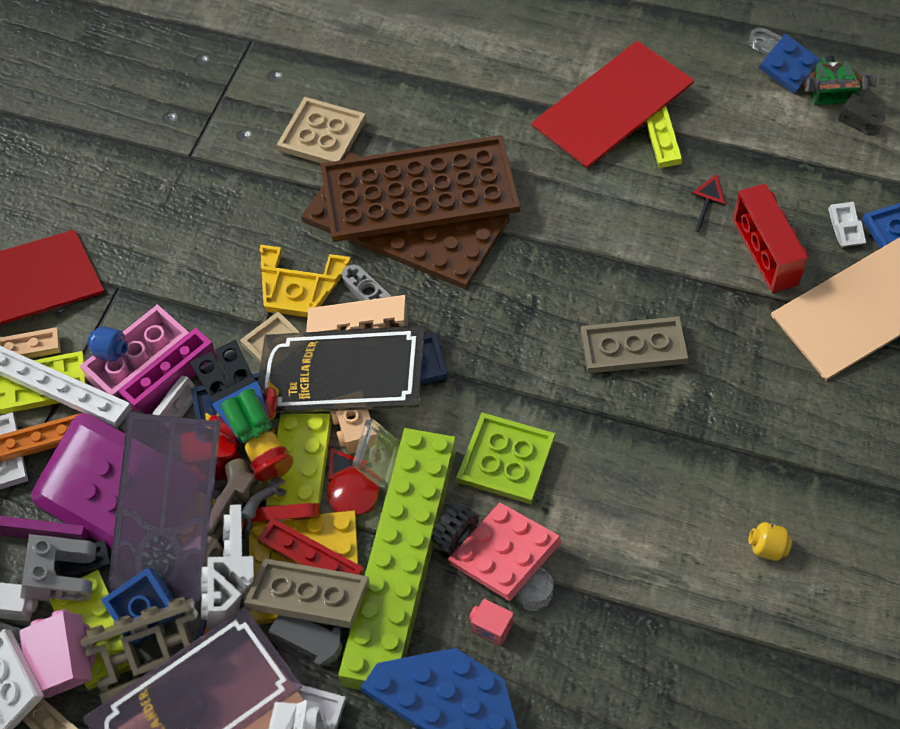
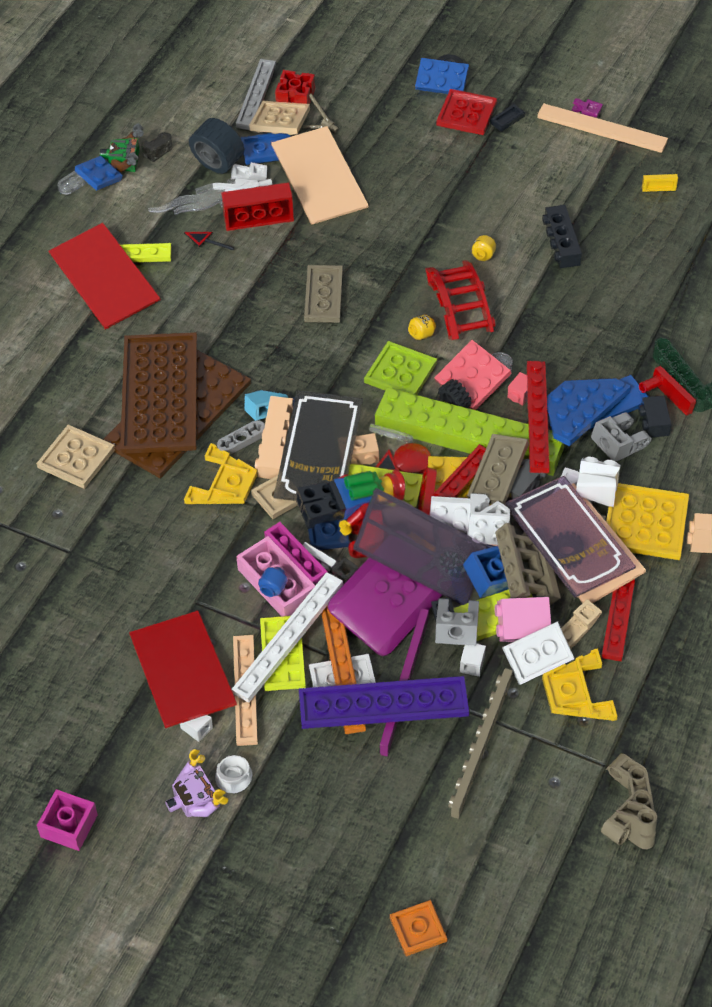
camera: 85 degrees left, 5 degrees down
dark grey piece [241,477,287,531] -> none
none -> clear piece [148,178,272,215]
none -> black wheel [189,118,245,174]
none -> medium azure slope [244,390,288,421]
none -> yellow head [408,315,436,340]
none -> red fence [425,260,495,340]
none -> red plate [526,361,550,473]
none -> black brick [542,205,582,268]

